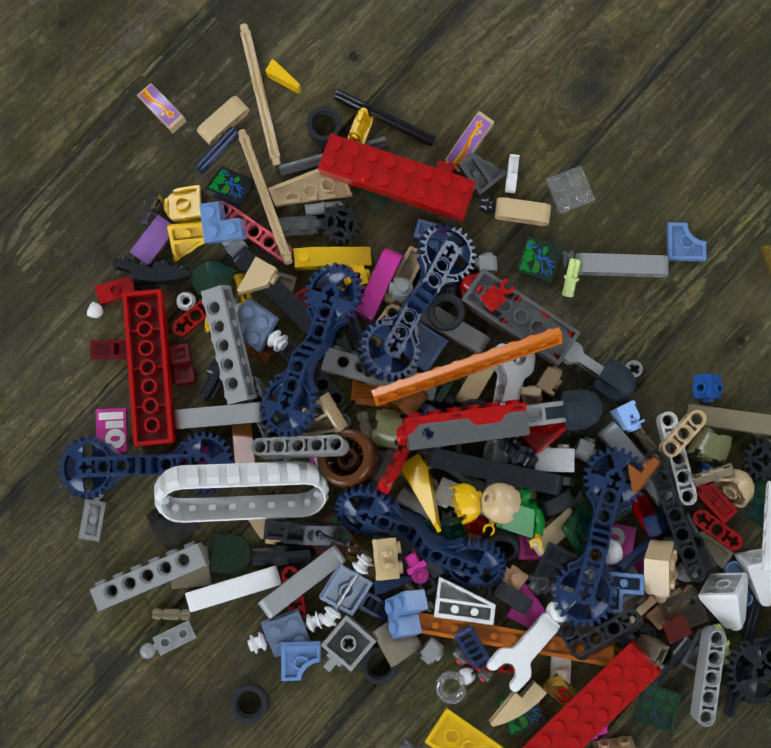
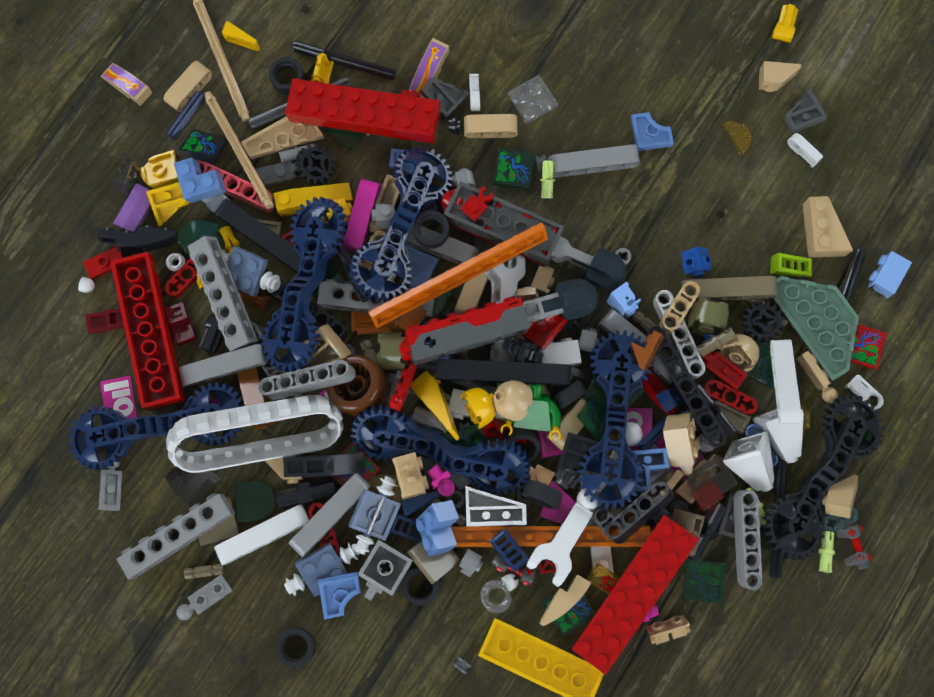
camera: 15 degrees left, 5 degrees down
tan slope [237,257,279,295] -> none
hinge [317,532,362,557] -> none

